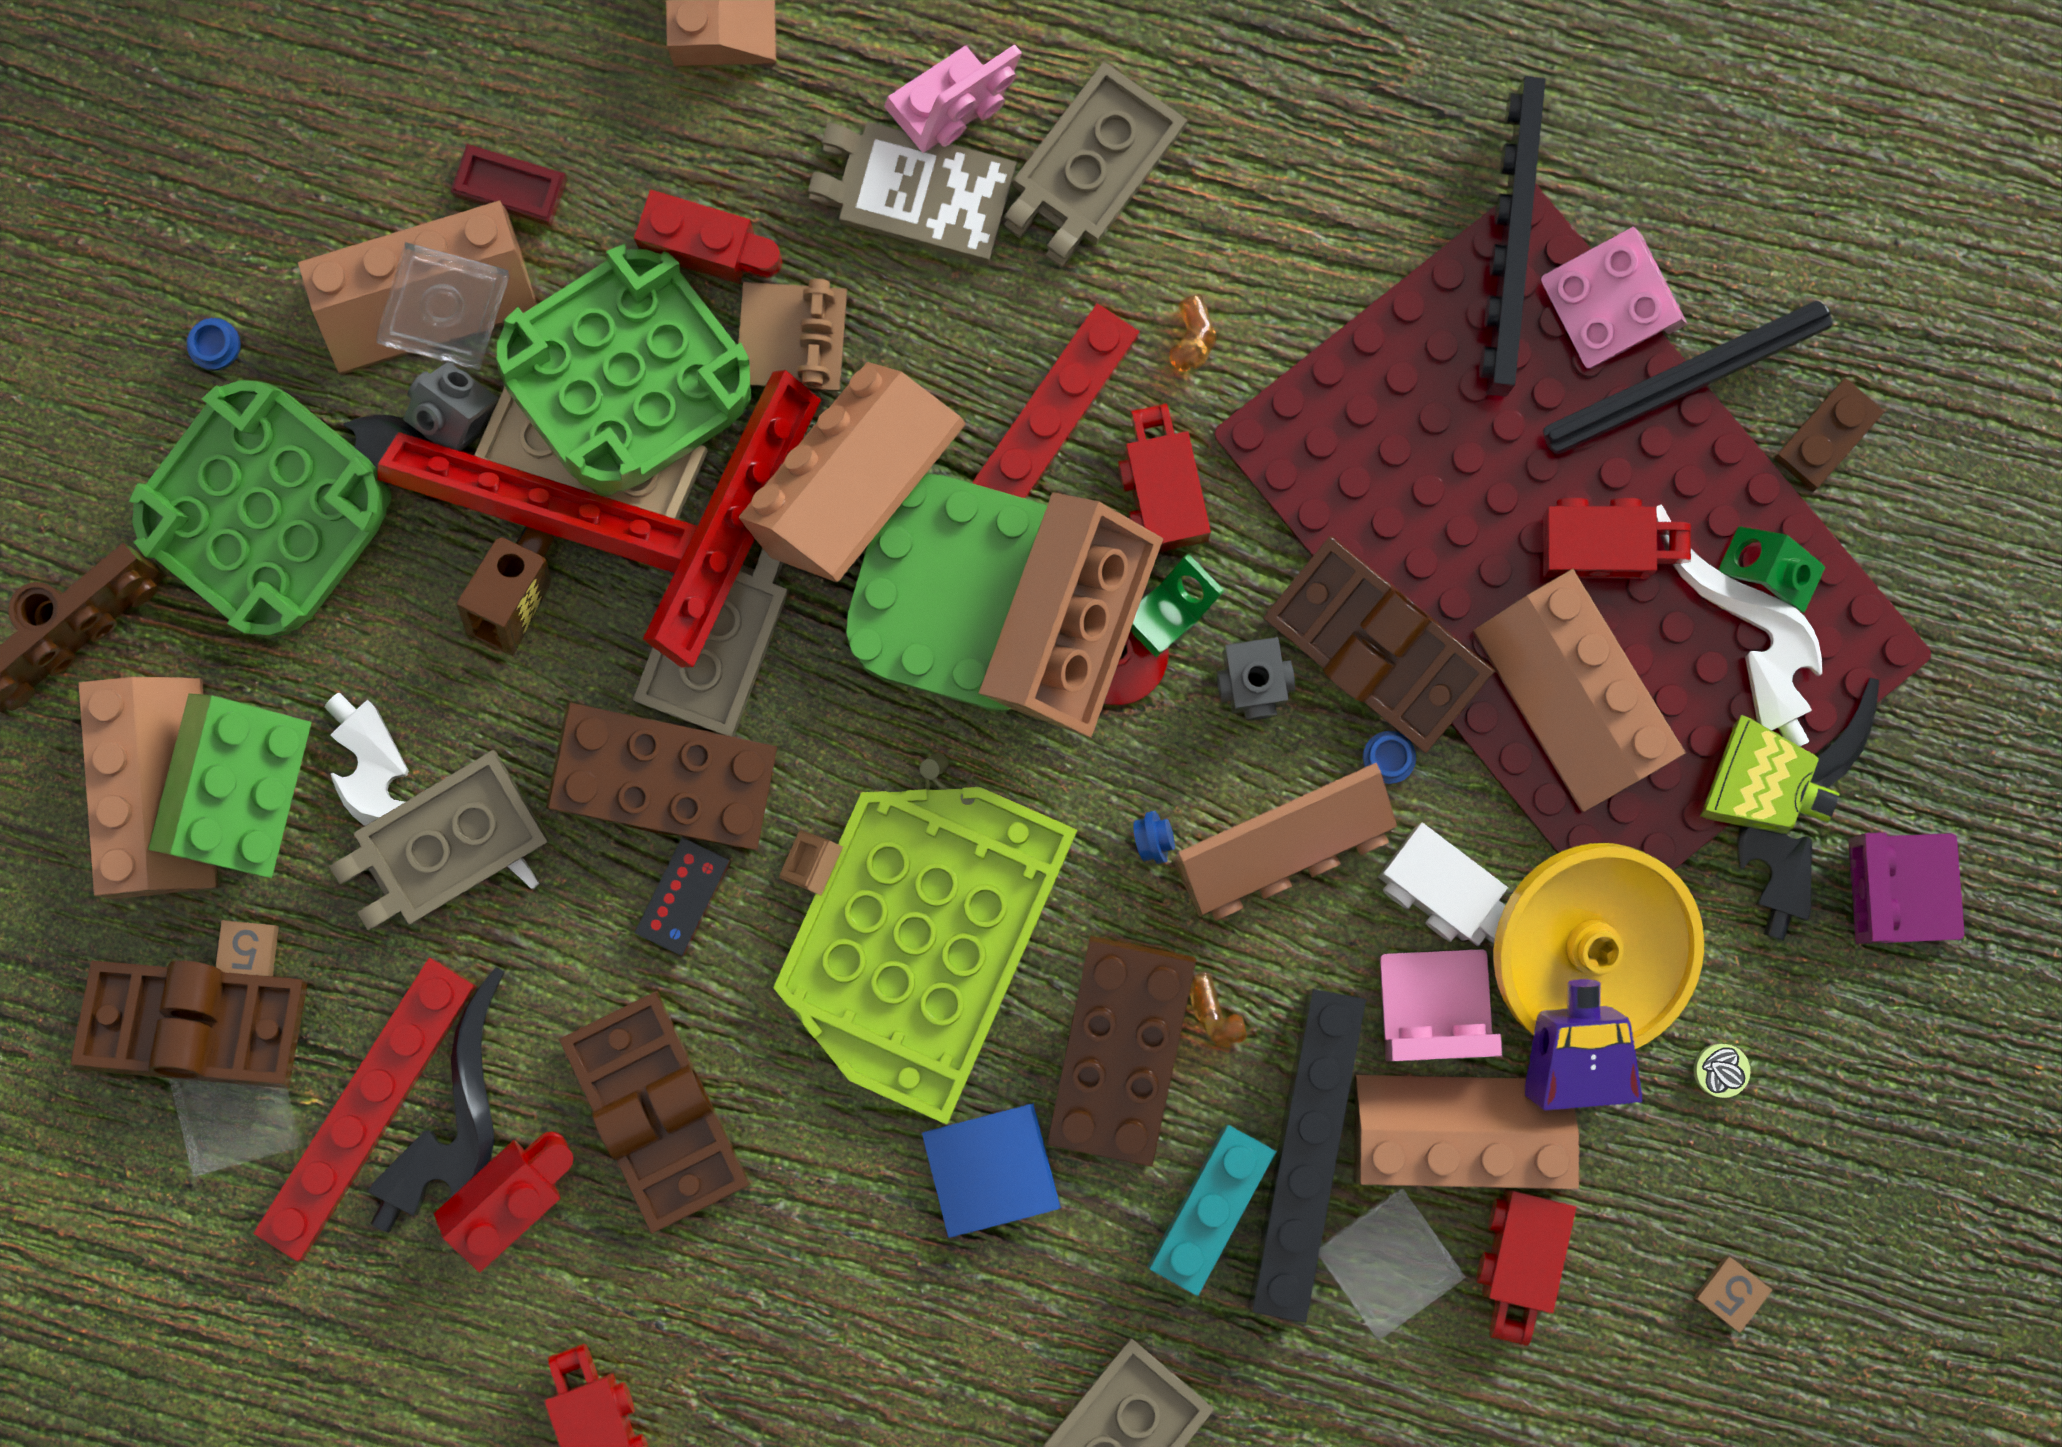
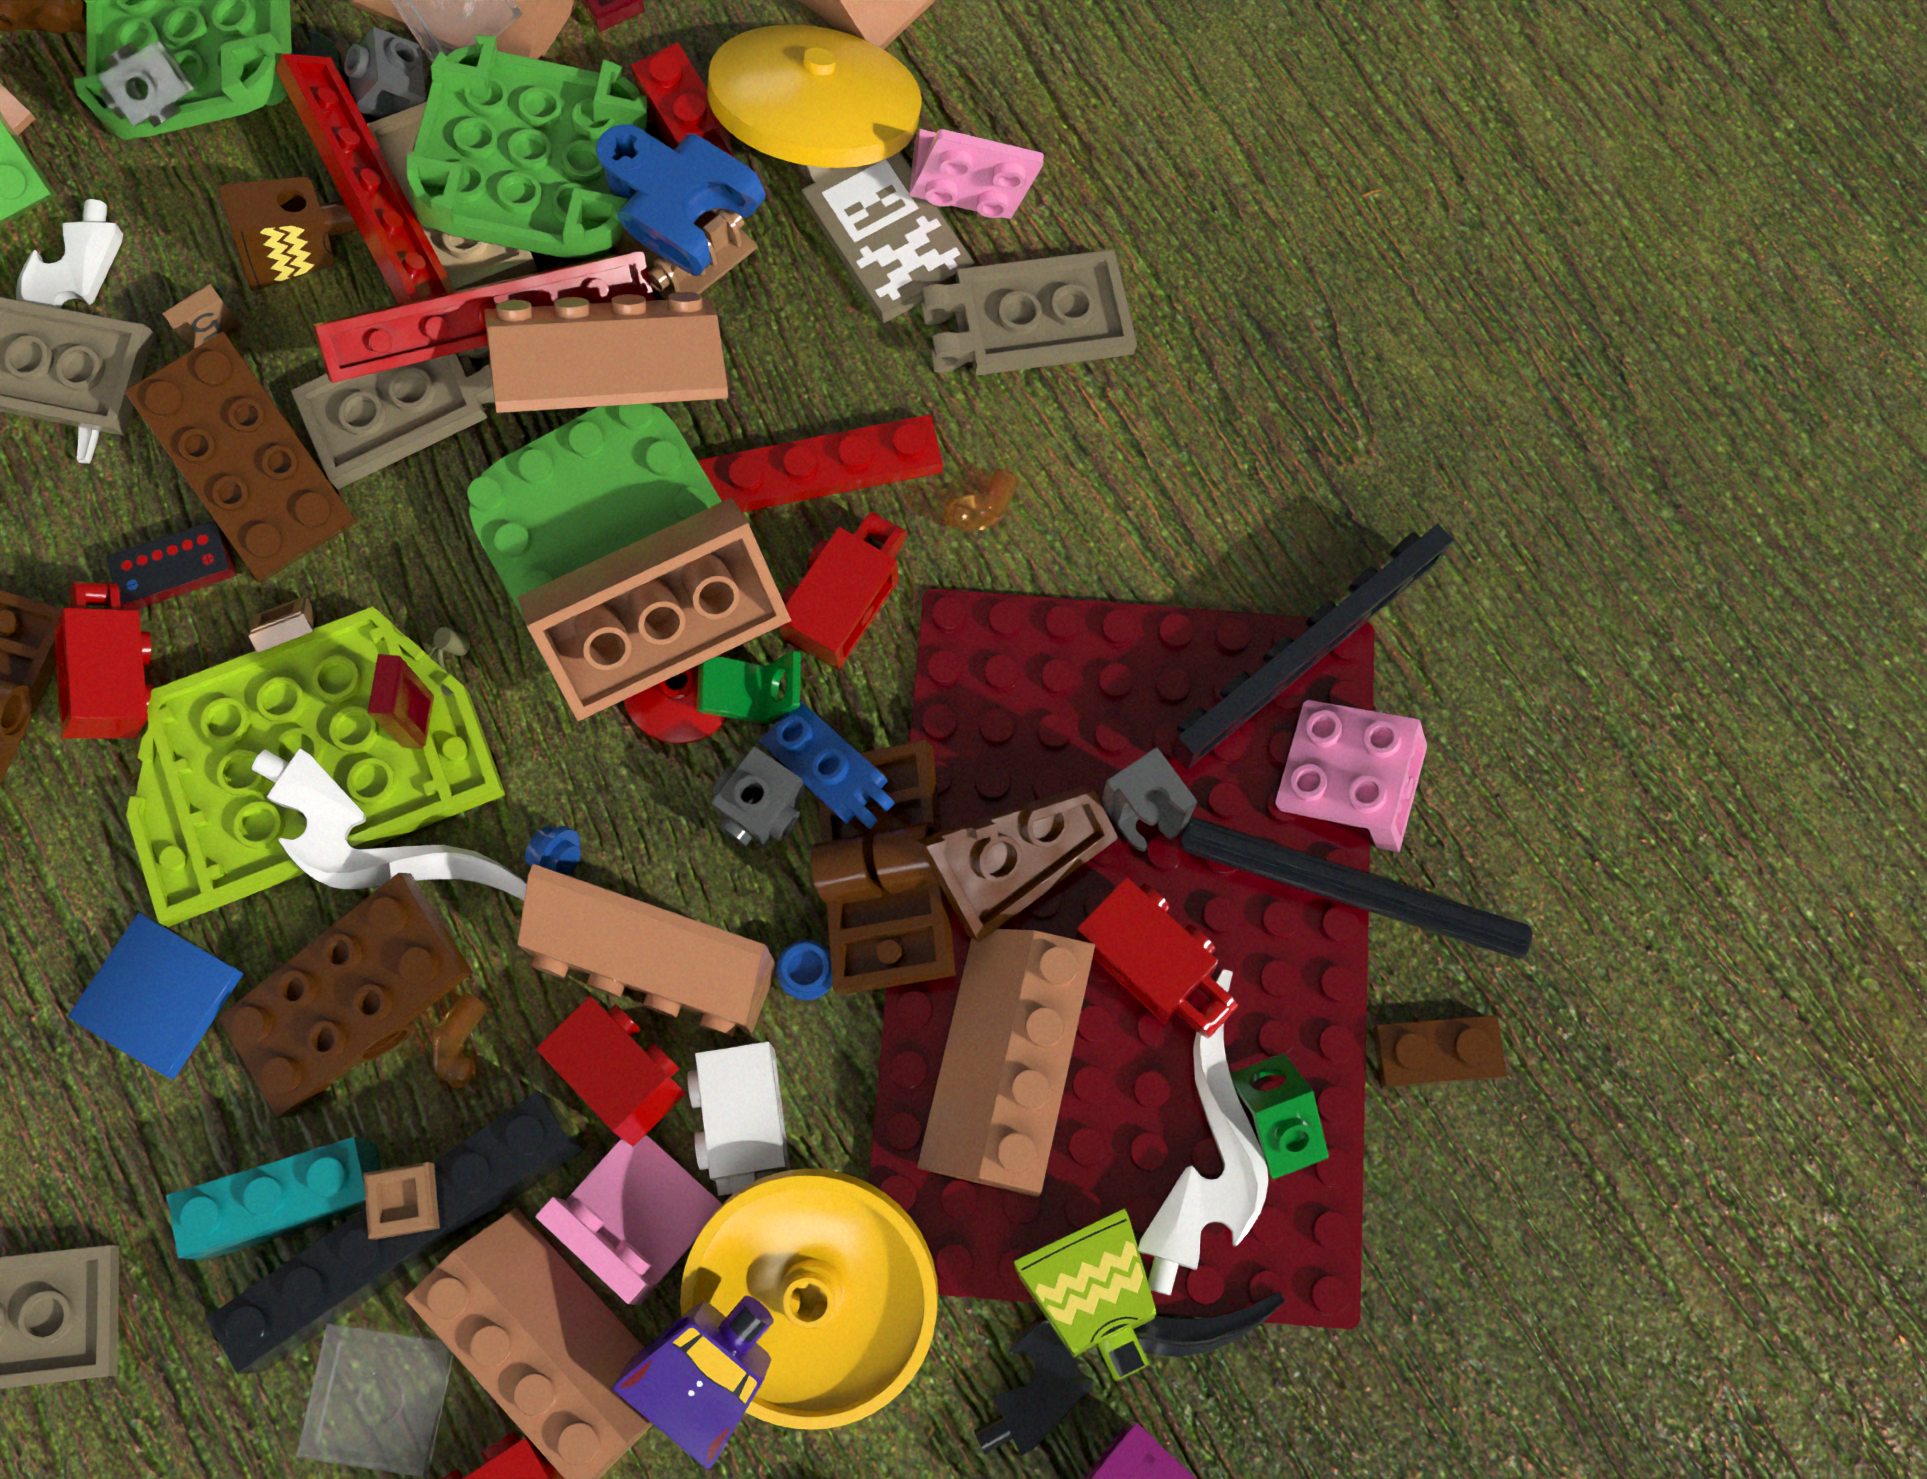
camera: 45 degrees right, 10 degrees down
none -> red brick [54,581,155,739]
none -> clear smoke brick [98,39,196,128]
none -> medium nougat tile [162,284,240,351]
none -> white piece [252,749,527,901]
none -> medium nougat tile [363,1162,440,1240]
none -> dark red tile [367,654,434,749]
none -> red brick [536,996,687,1147]
none -> blue piece [596,124,766,276]
none -> yellow dish [707,25,922,168]
none -> blue hinge [759,701,895,829]
none -> reddish brown wing [915,786,1118,942]
none -> dark grey hinge [1101,747,1198,851]

